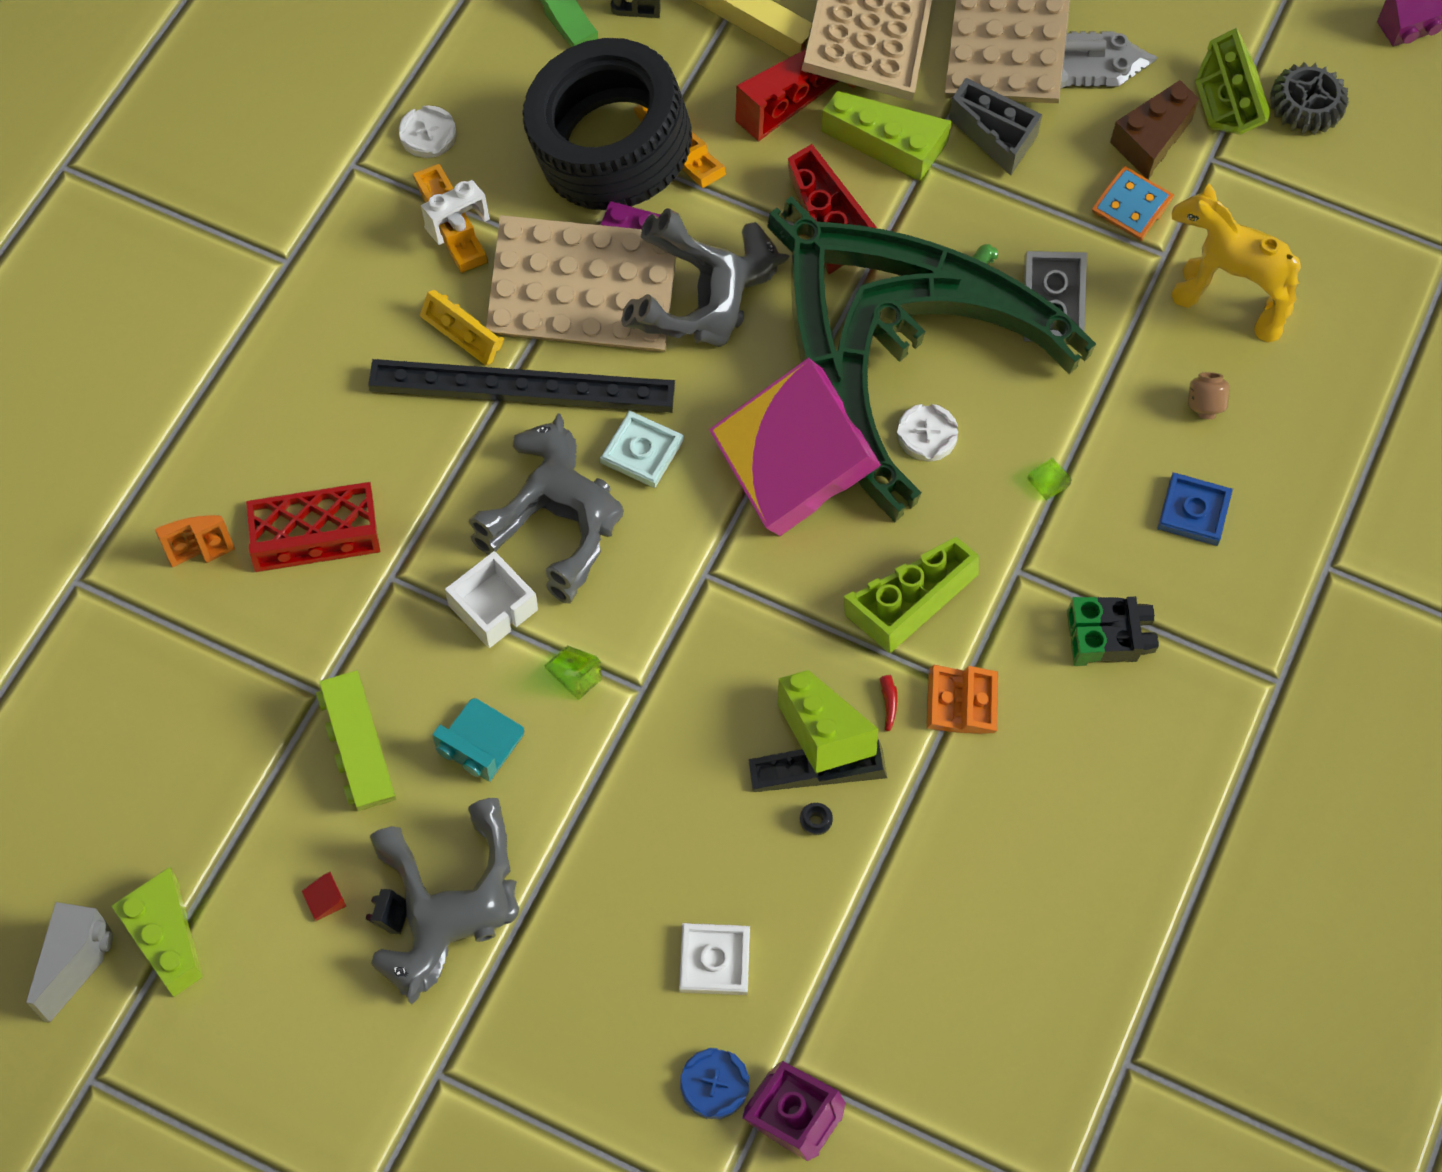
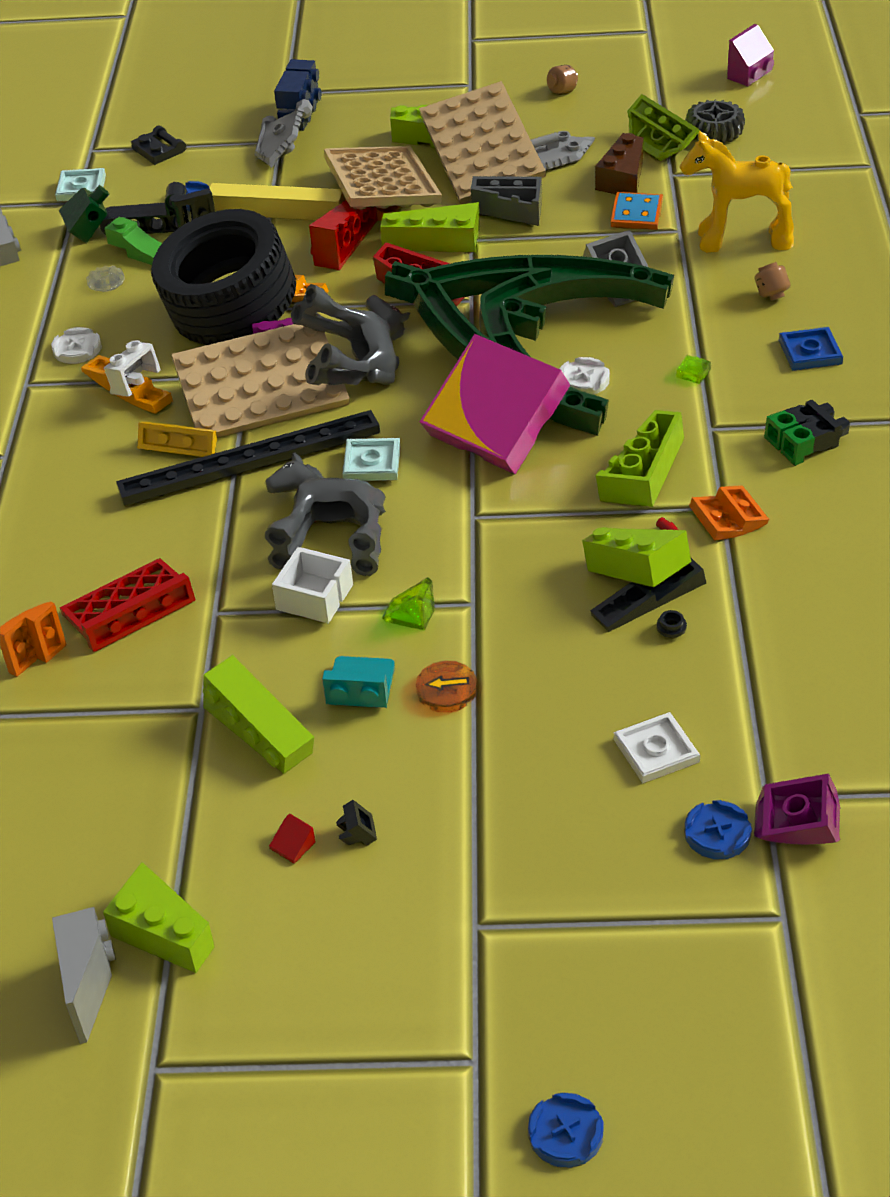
camera: 20 degrees left, 20 degrees down
dark grey animal [370,798,519,1005] -> none
none -> clear gear [86,265,125,292]
none -> clear orange tile [416,661,477,712]

